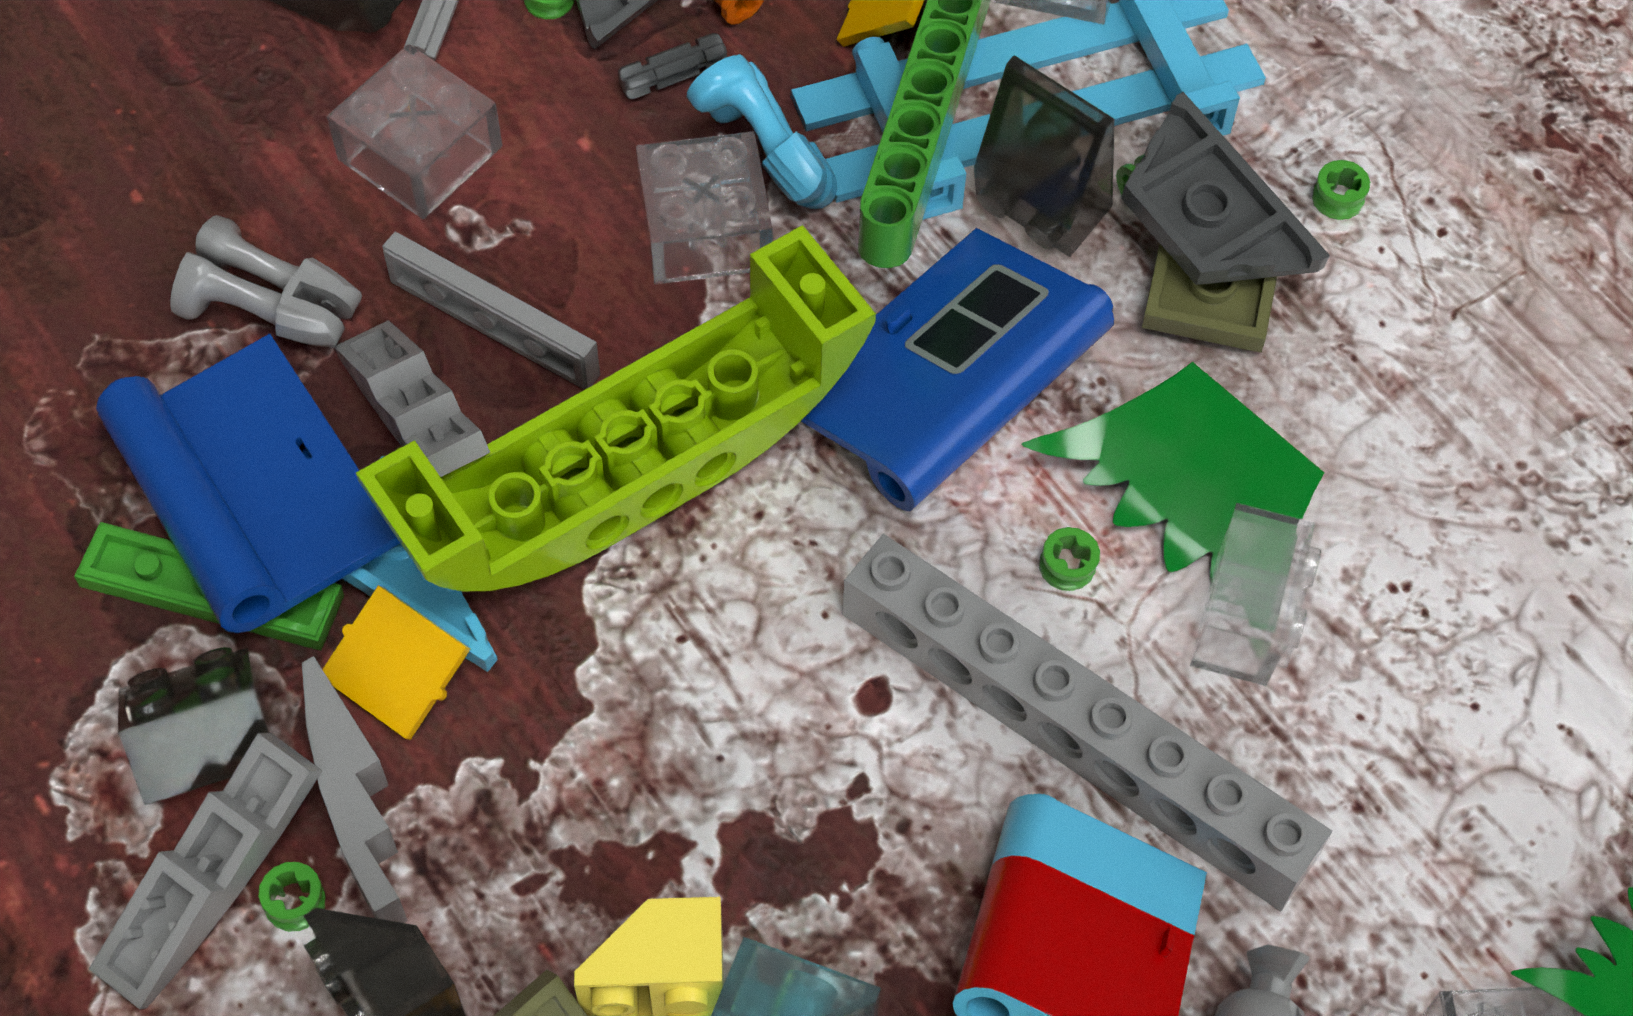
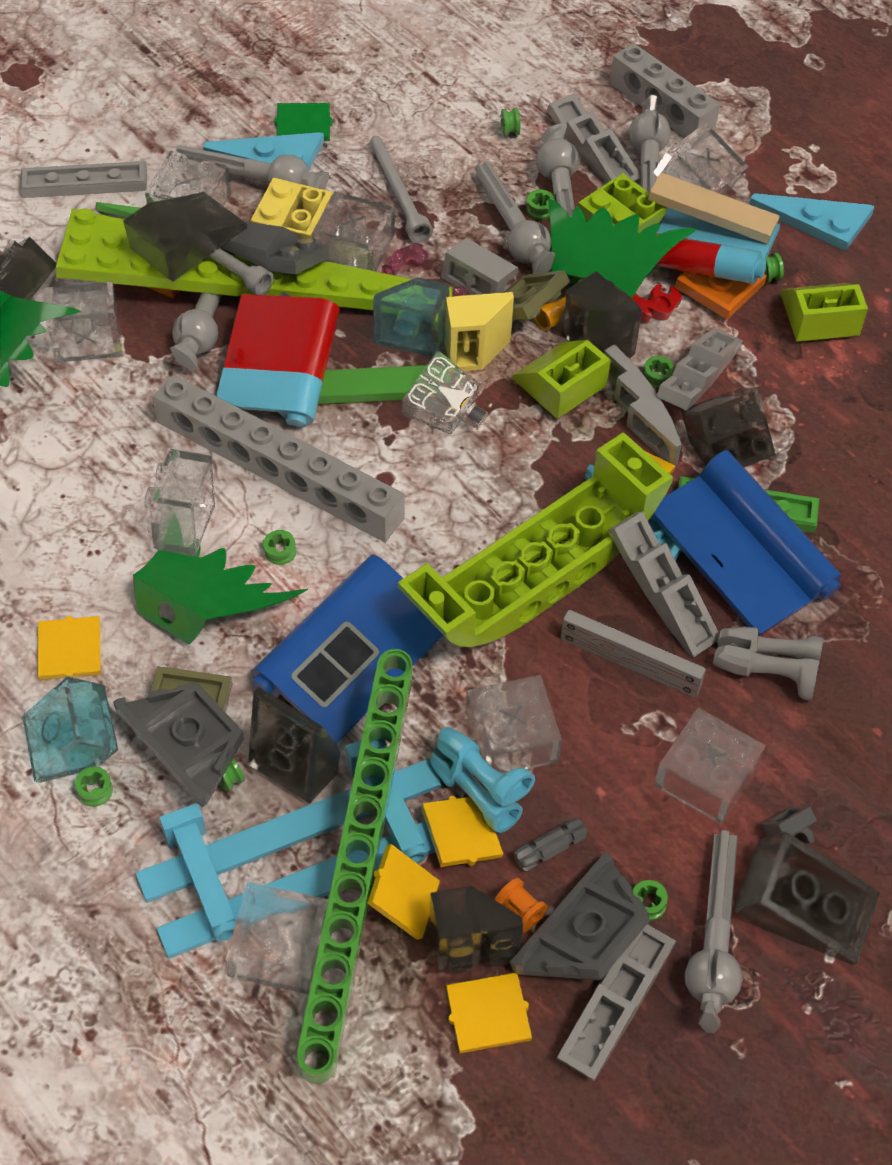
camera: 175 degrees right, 5 degrees down
none -> clear light blue slope [22,676,118,783]
none -> yellow piece [38,616,101,681]
none -> bright green tile [318,364,451,404]
none -> clear torso [401,351,488,434]
none -> yellow piece [421,796,503,867]
none -> lime slope [512,340,610,419]
none -> dark grey tile [761,806,817,853]

